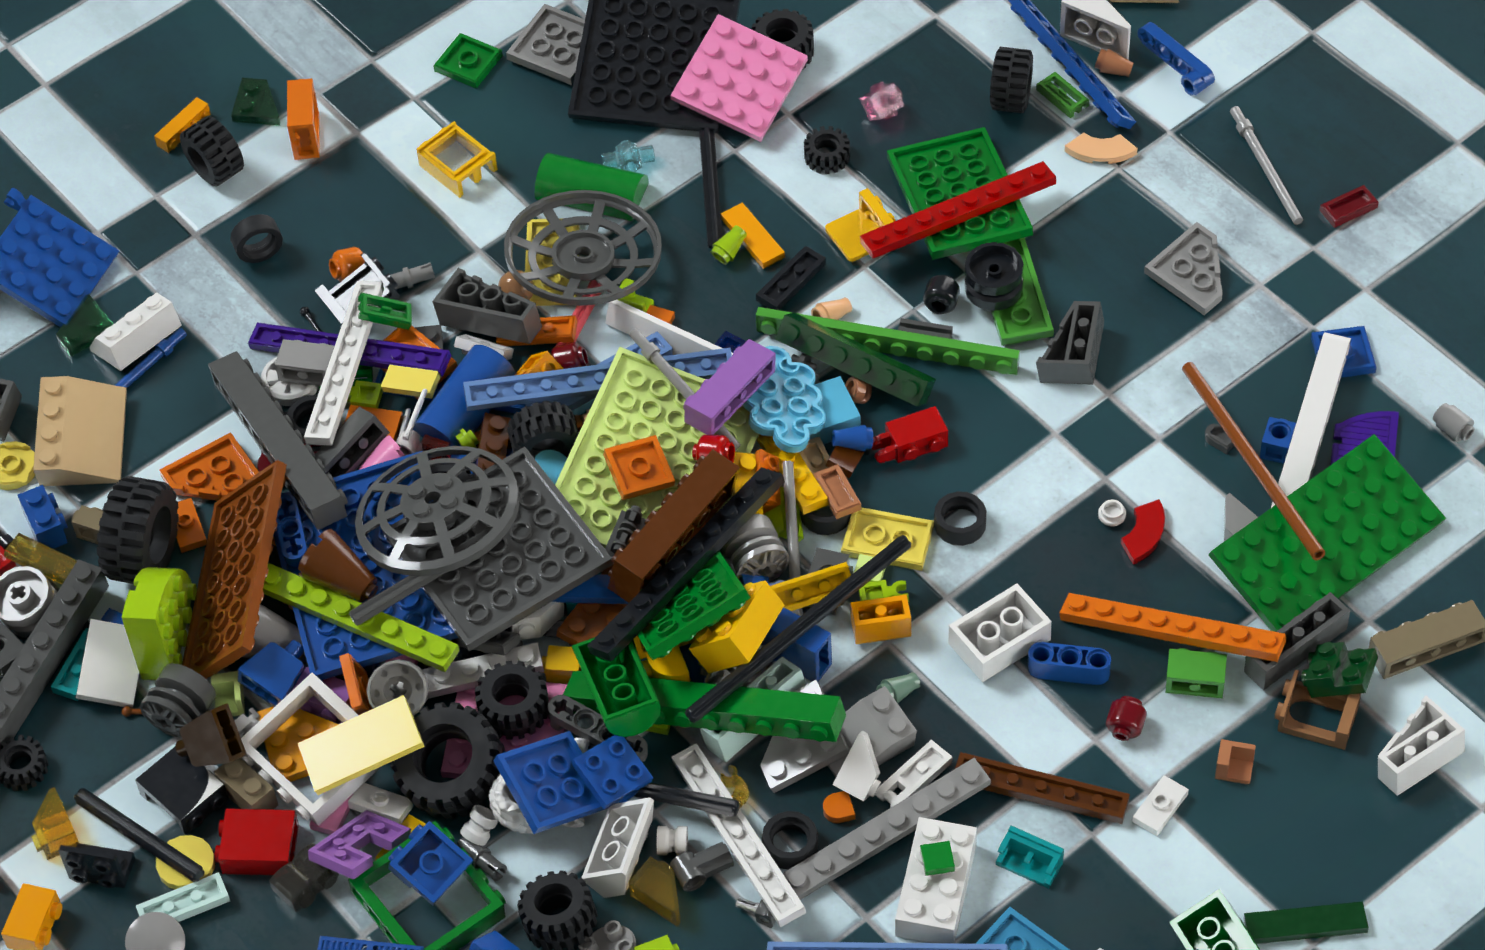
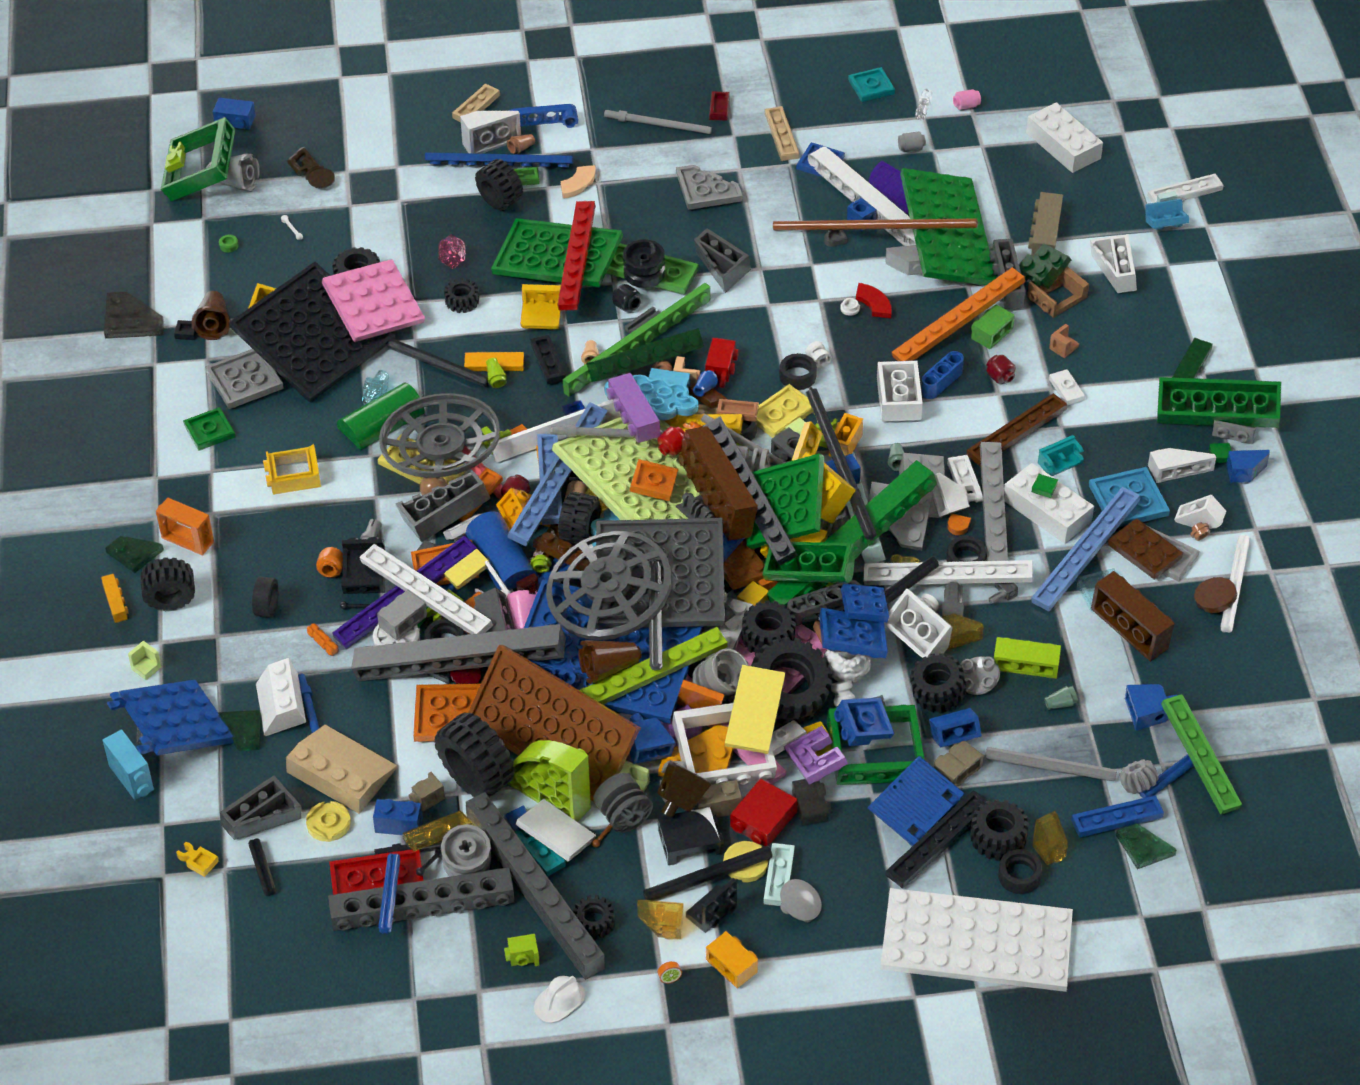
camera: 60 degrees left, 5 degrees down
green tile [358,292,412,330] -> none
none -> yellowish green panel [128,641,162,680]
none -> orange axle [307,623,339,656]
none -> light nougat panel [673,356,700,386]
none -> tan tile [764,106,799,161]
none -> white wheel [805,341,832,369]

